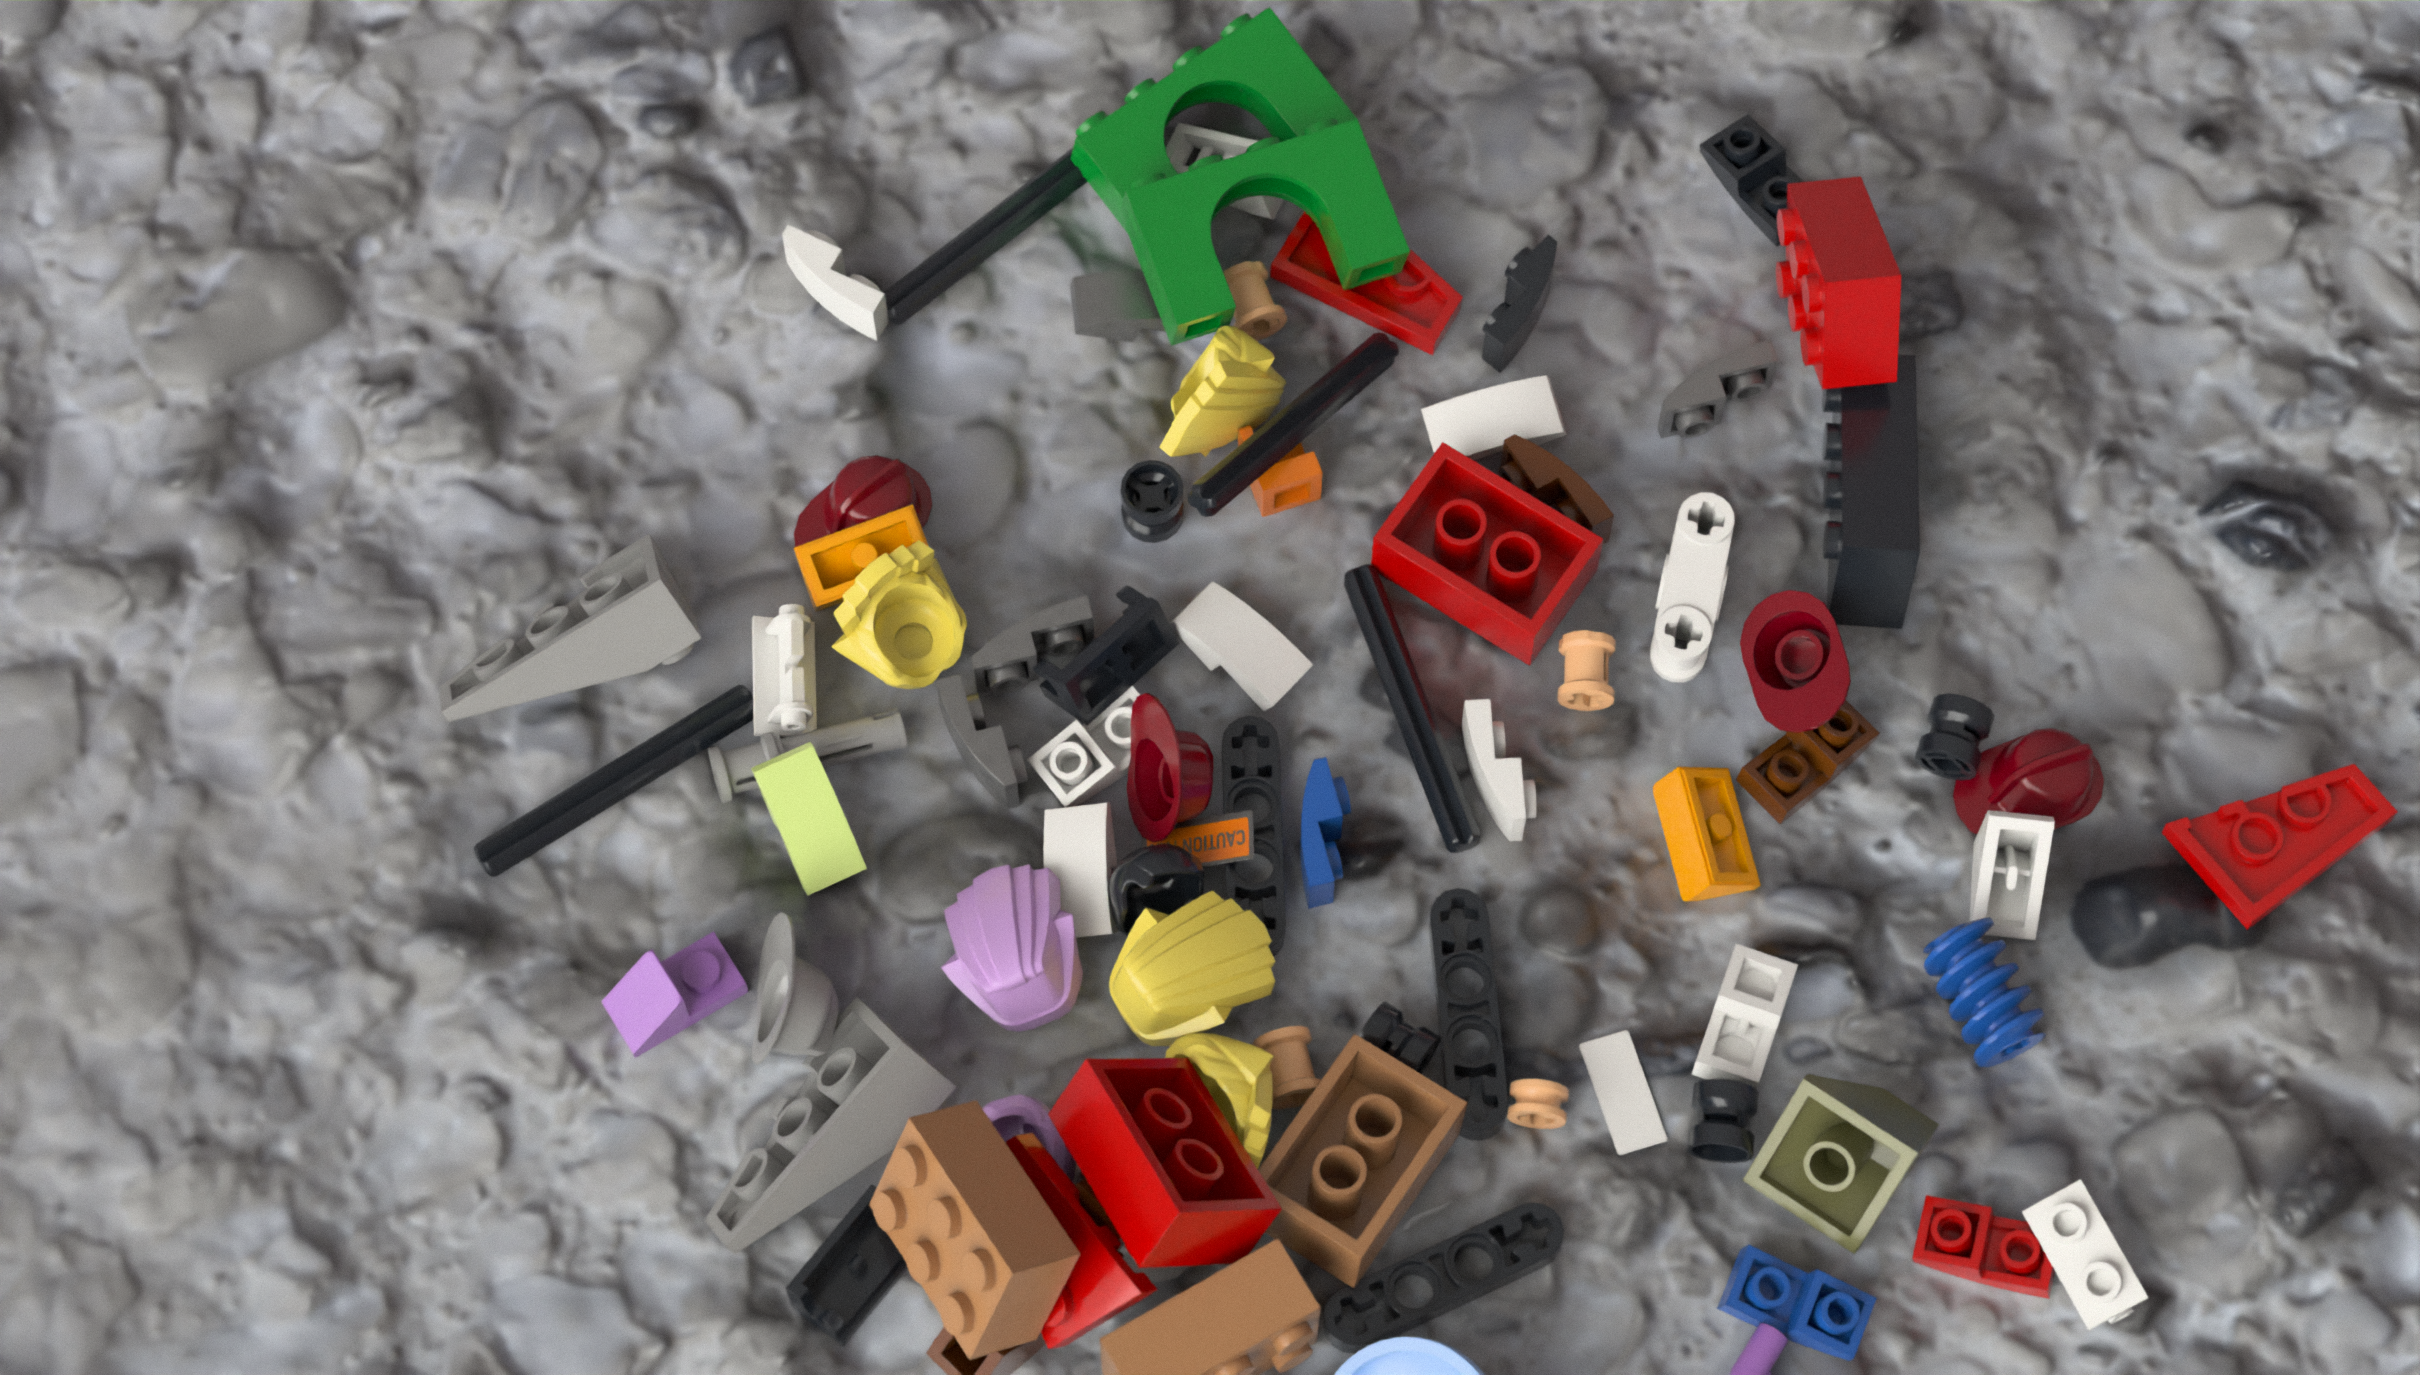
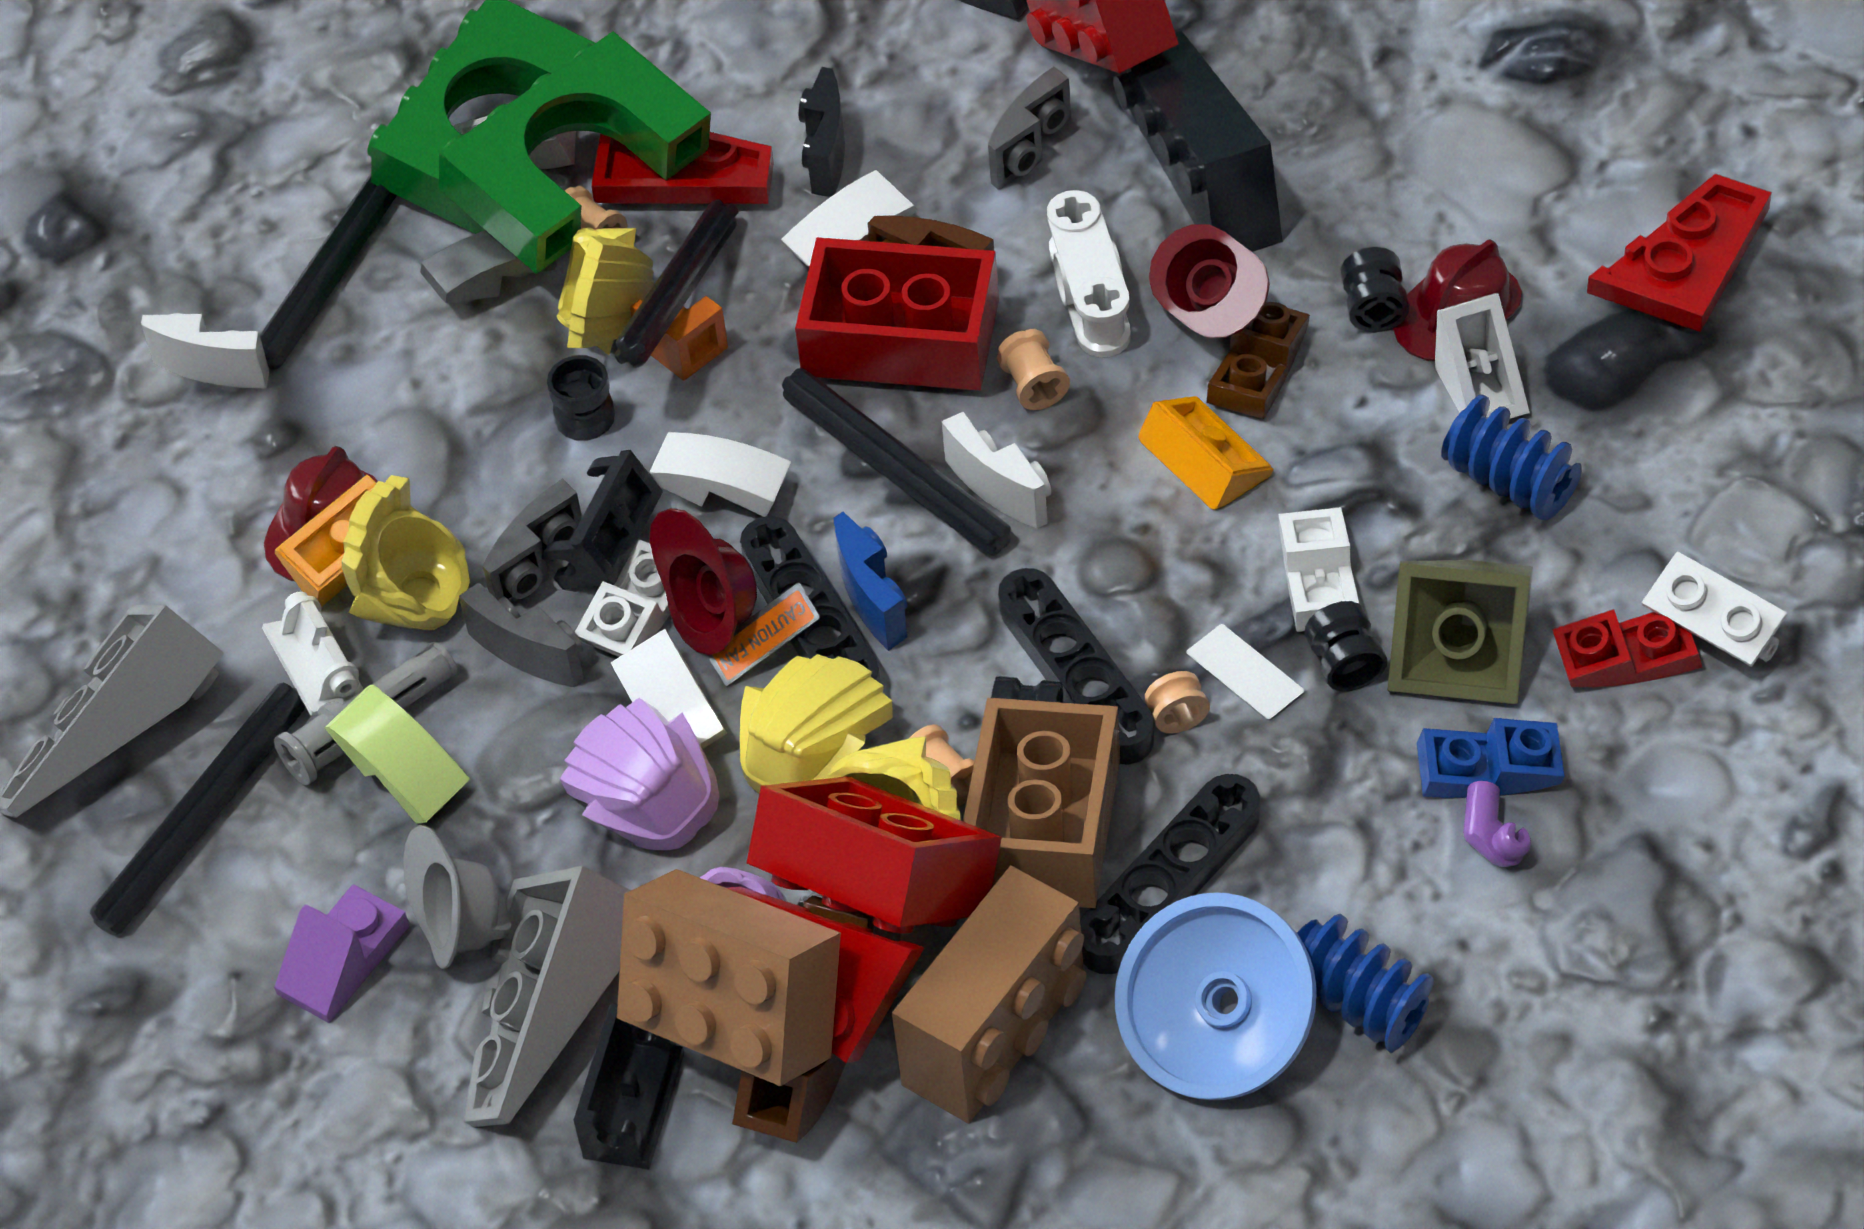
camera: 20 degrees left, 15 degrees down
black hair [1108,843,1205,937] -> none

